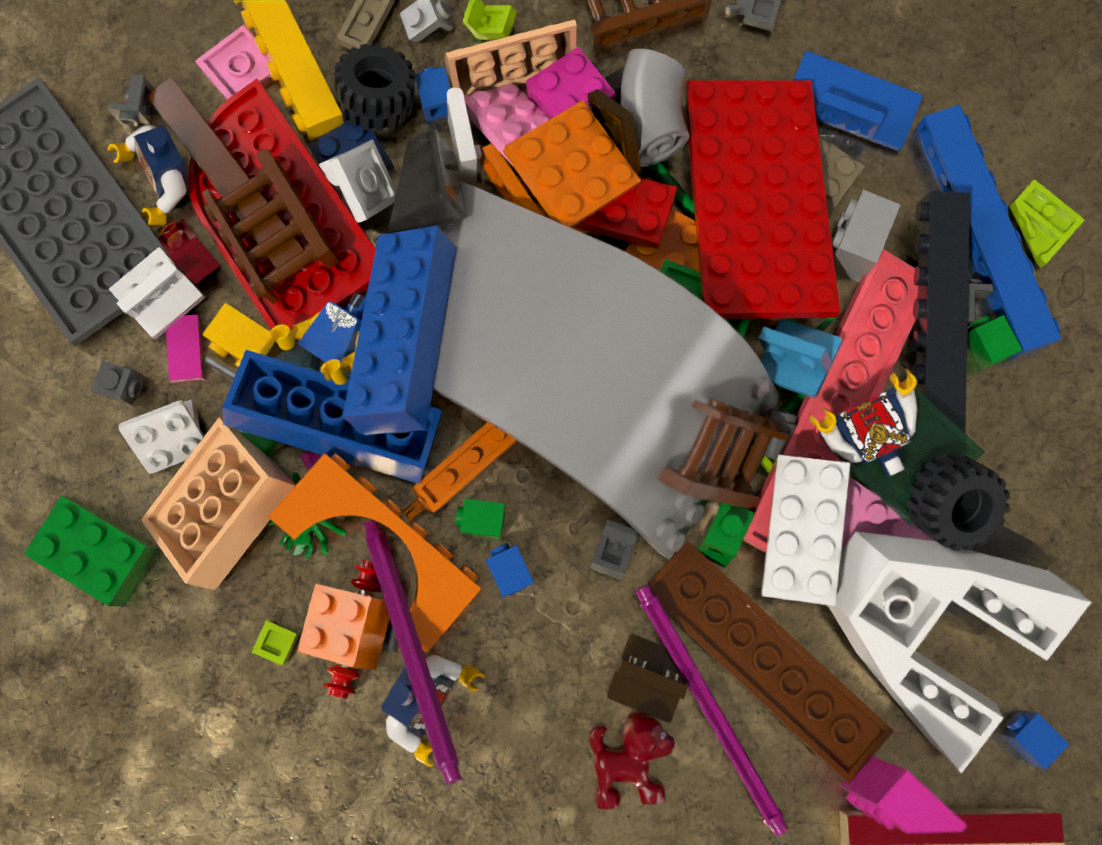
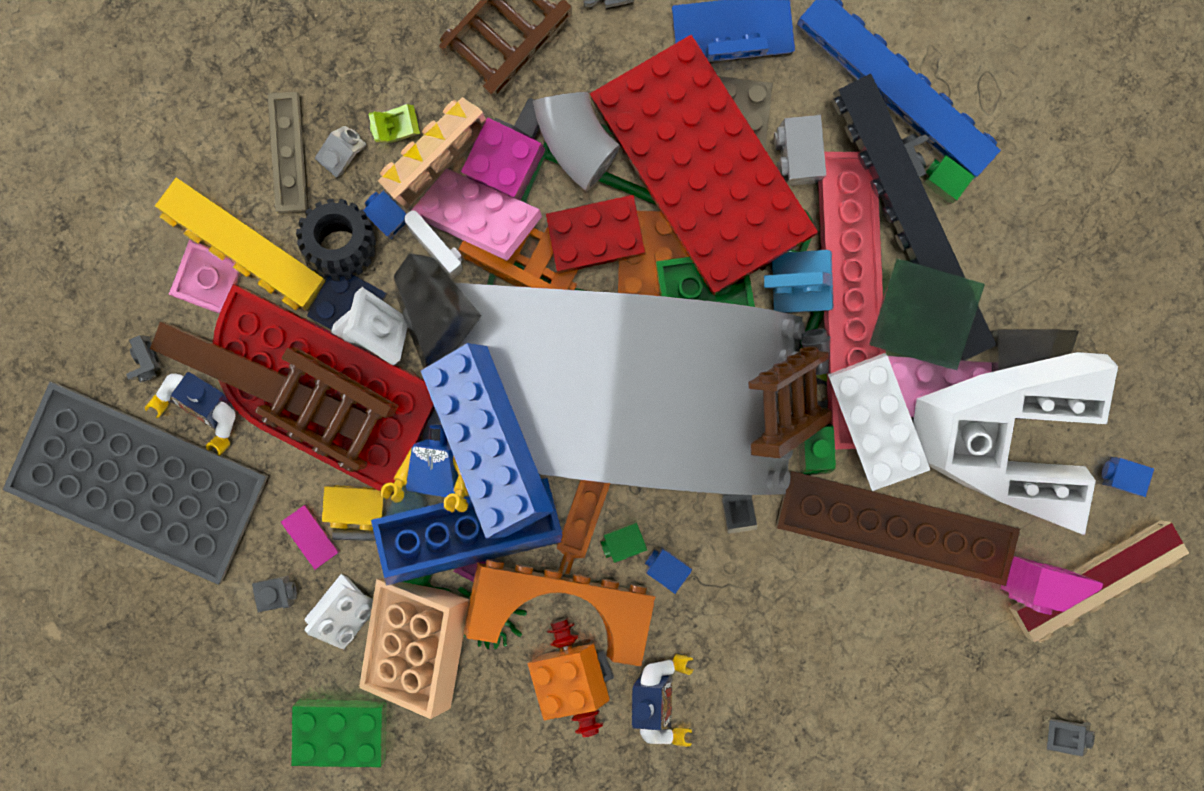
camera: 30 degrees left, 10 degrees up
white bracket [109,247,205,340] -> none
dark red slope [158,218,220,285] -> none
lime plate [252,620,299,666] -> none
magenta piece [364,520,462,785] -> none
orange plate [503,100,641,228] -> none
dark brown plate [587,89,641,174] -> none
dark red animal [589,712,675,810] -> none
dark brown bracket [607,634,693,723] -> none
magenta piece [635,584,788,836] -> none
torso [810,369,917,477] -> none
black tyre [907,453,1010,551] -> none
lime wing [1010,179,1085,268] -> none

